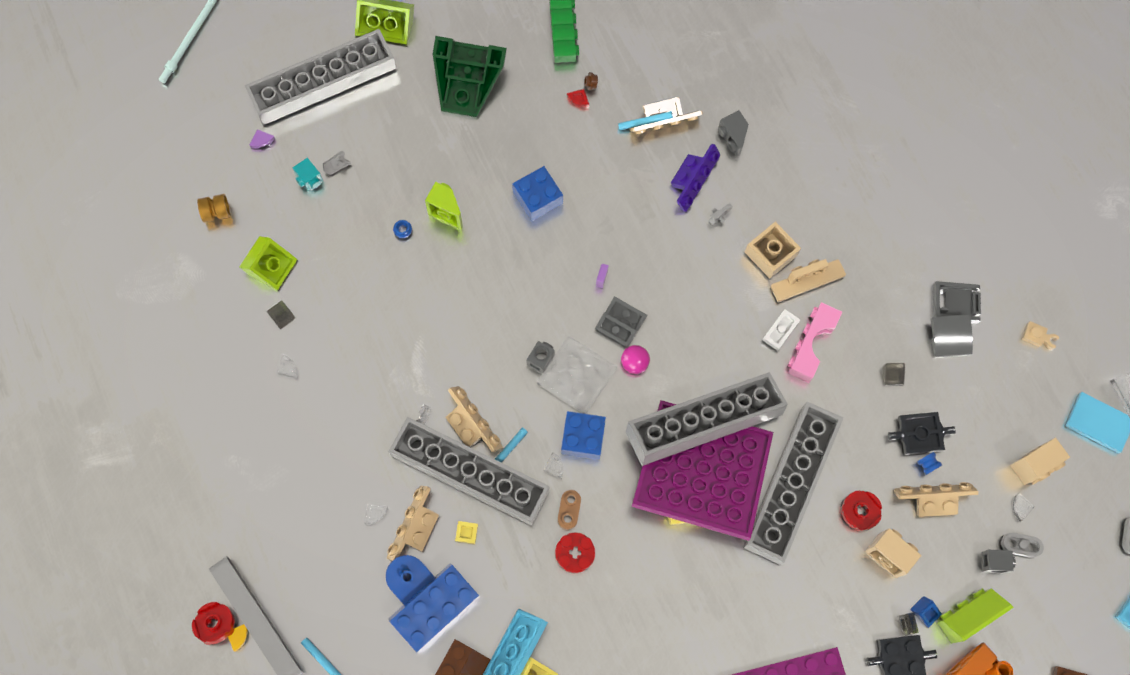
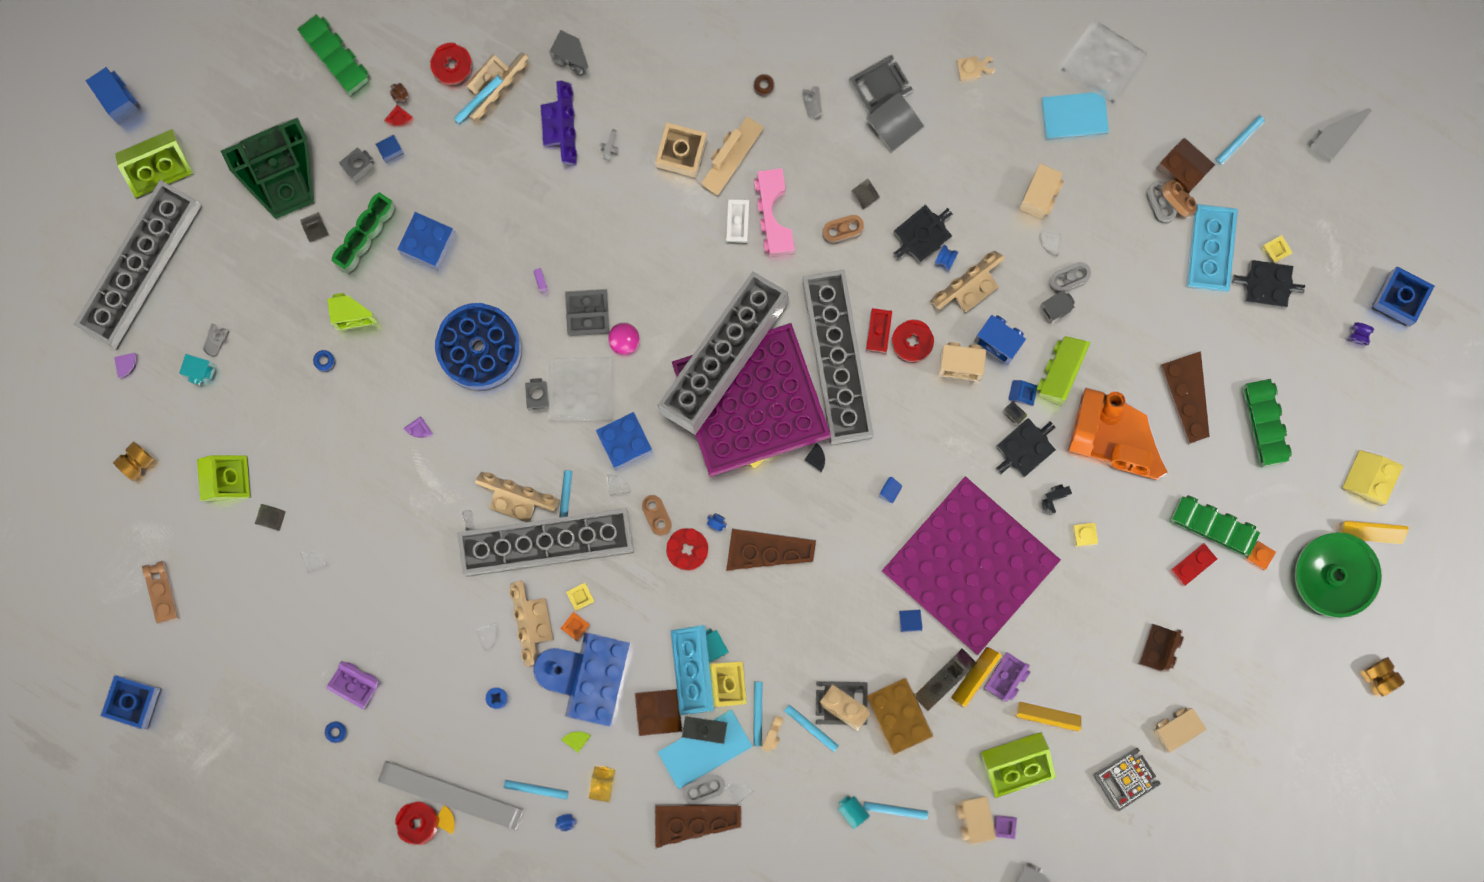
camera: 30 degrees left, 10 degrees up
none -> blue brick [101,675,160,729]
none -> medium nougat plate [142,561,178,623]
none -> clear smoke slope [300,212,329,242]
none -> blue plate [325,721,346,743]
none -> medium lavender bracket [326,661,378,709]
none -> green brick [332,192,395,274]
none -> dark grey brick [339,147,374,183]
none -> blue slope [376,134,404,162]
none -> medium lavender tile [404,416,433,438]
none -> red plate [430,42,472,85]
none -> blue brick [435,303,522,390]
none -> blue wheel [485,688,508,709]
none -> orange plate [560,612,590,642]
none -> lime tile [561,731,591,753]
none -> teal brick [706,628,729,663]
none -> blue plate [707,513,727,531]
none -> reddish brown wing [726,528,816,571]
none -> reddish brown plate [754,74,774,95]
none -> light grey piece [803,86,822,118]
none -> black tile [804,443,825,473]
none -> medium nougat plate [823,215,864,243]
none -> red plate [866,308,892,353]
none -> blue slope [879,477,902,503]
none -> blue brick [974,315,1026,365]

